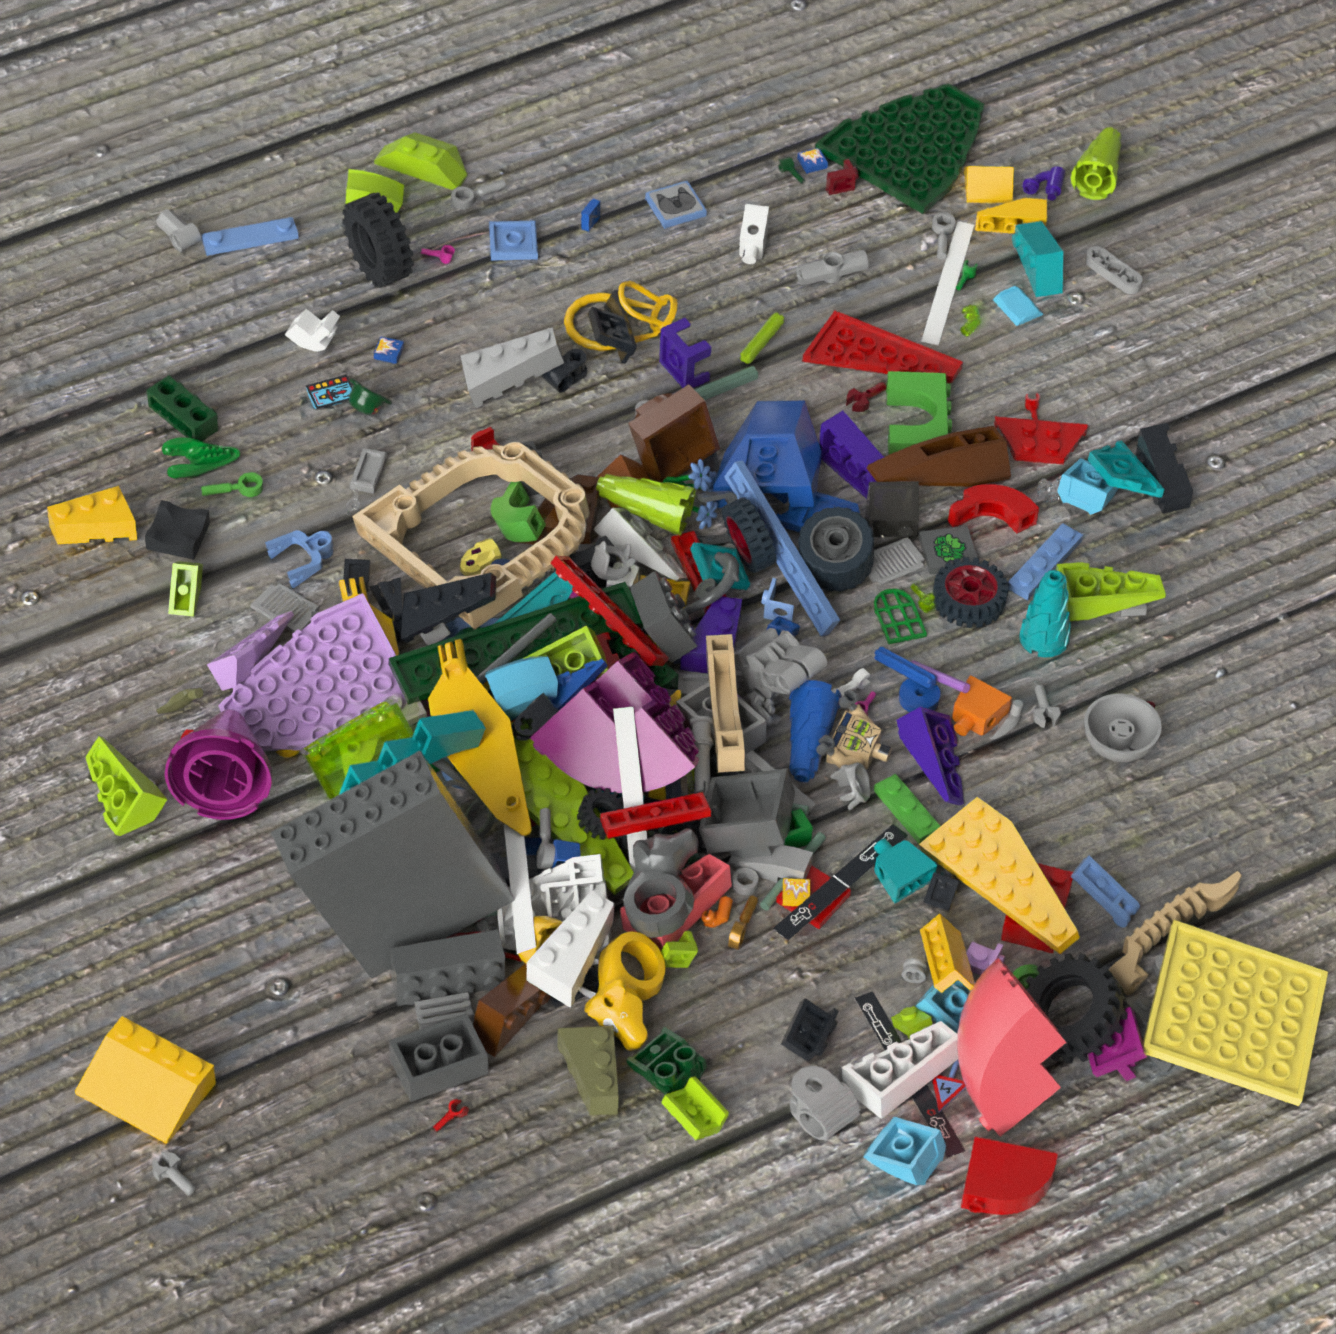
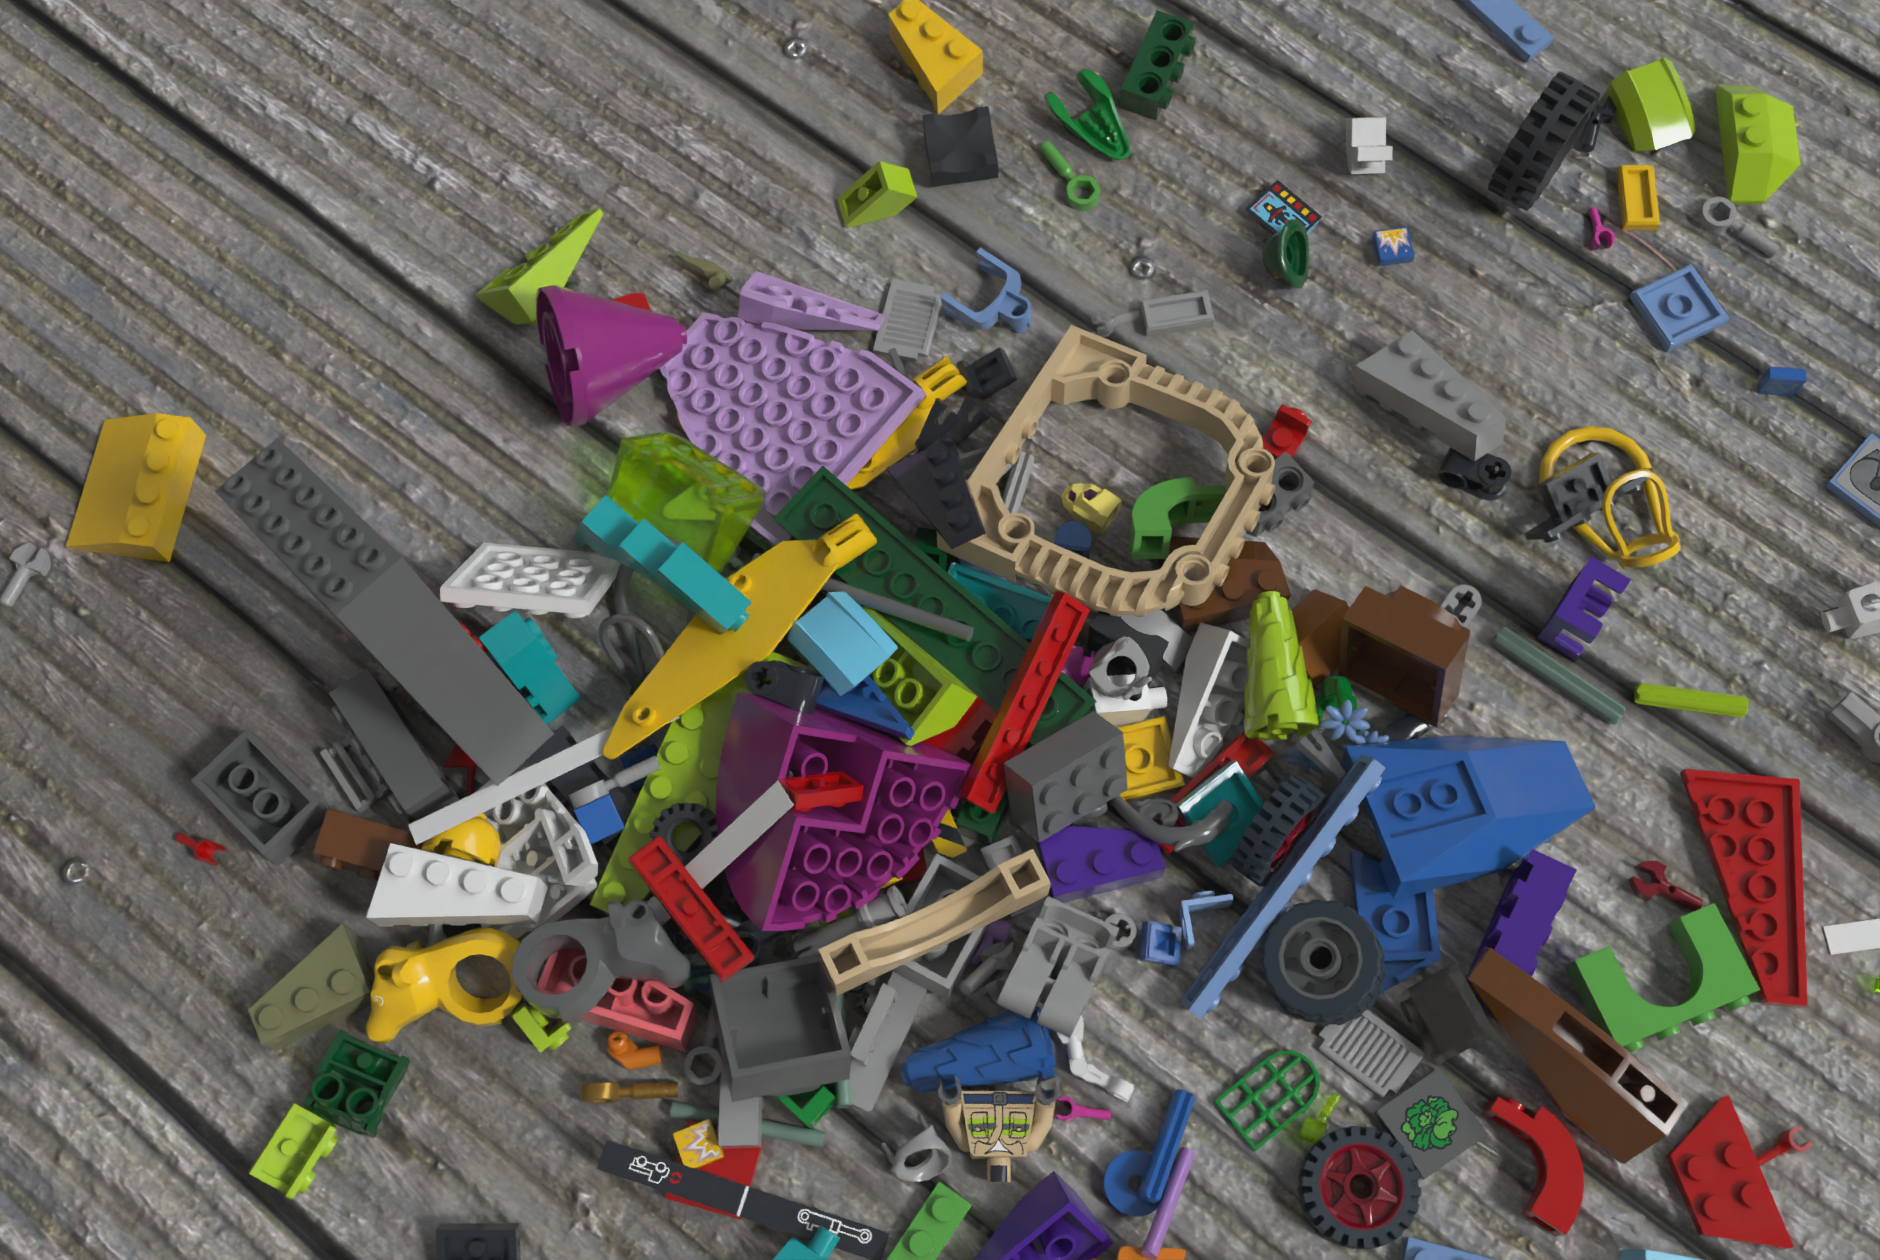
camera: 75 degrees right, 20 degrees up
none -> red plate [776,771,864,812]
none -> yellow tile [1616,165,1660,231]

